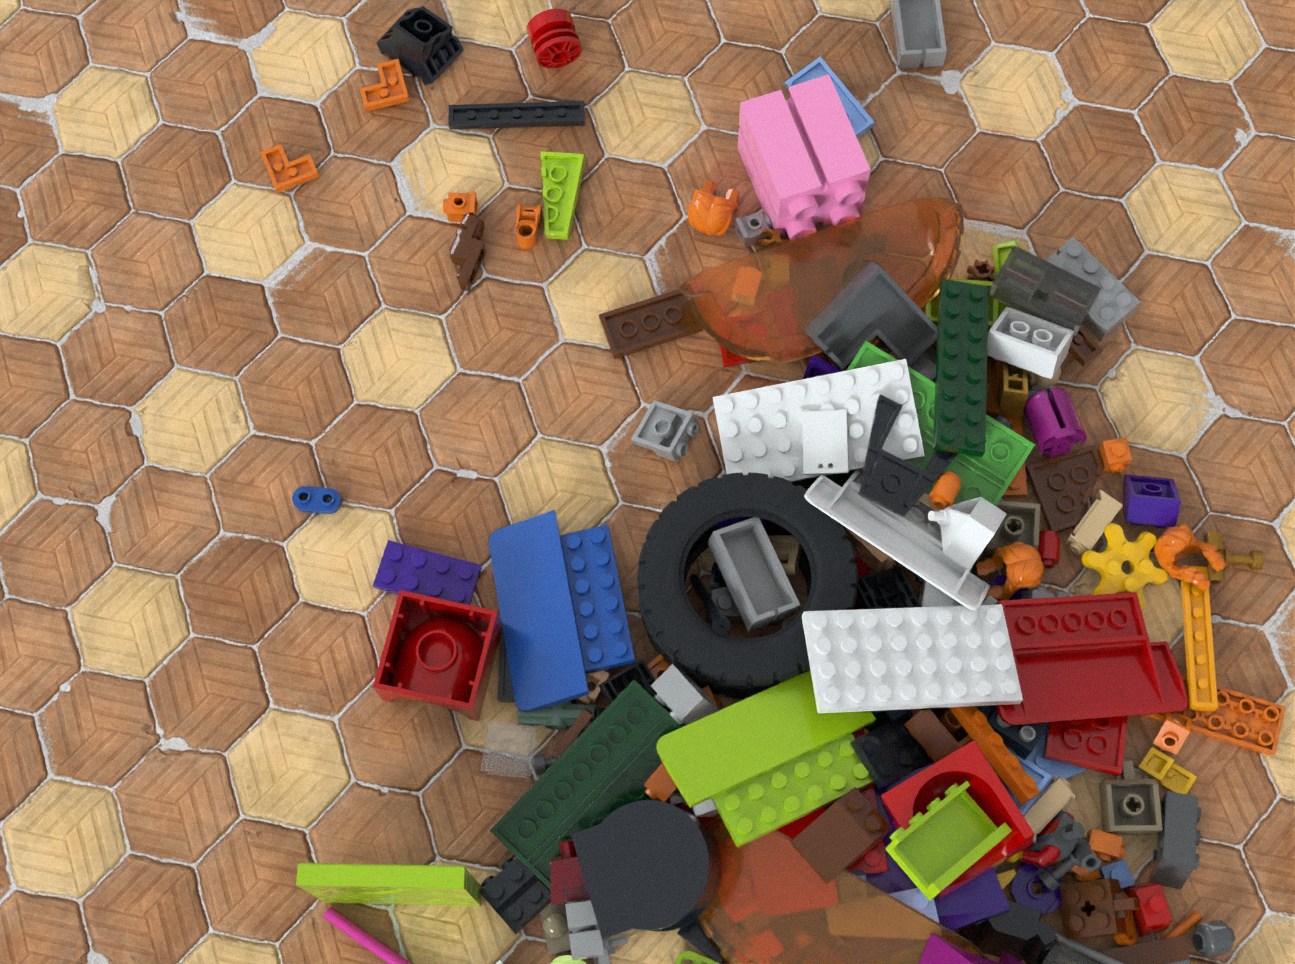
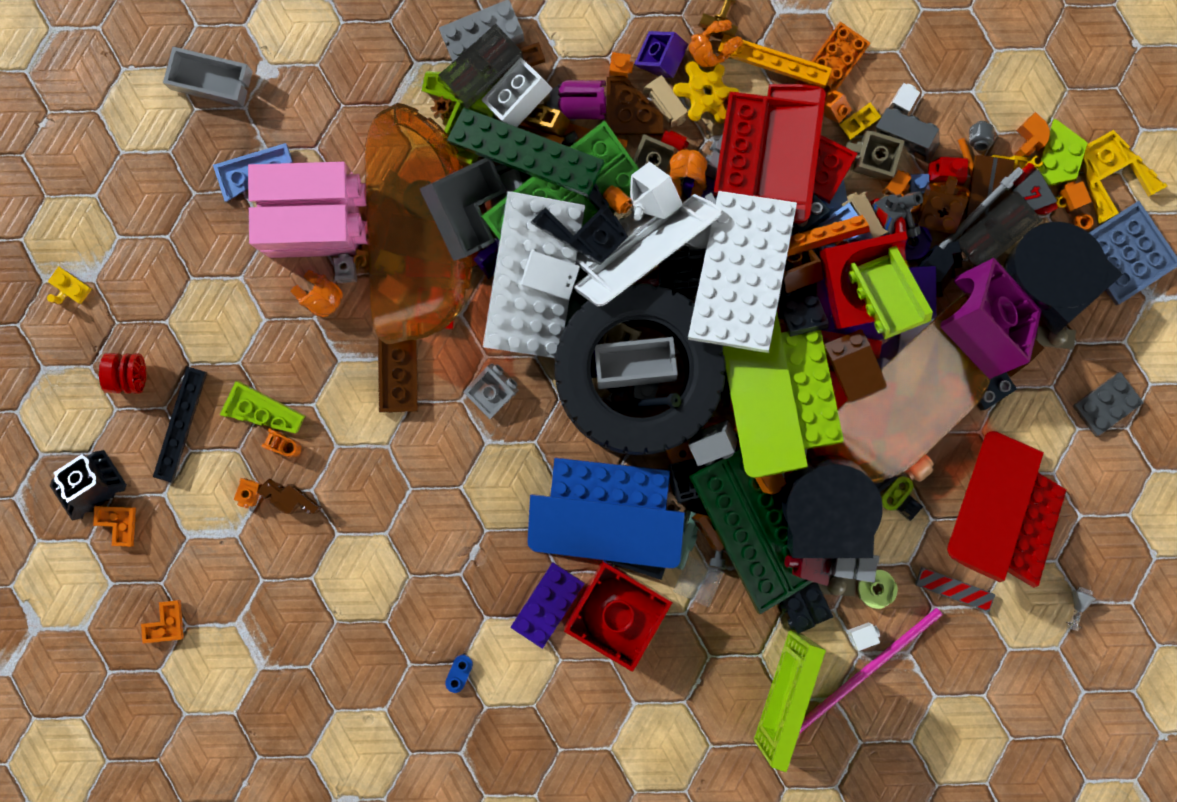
camera: 80 degrees left, 15 degrees up
none -> white brick [888,83,920,115]

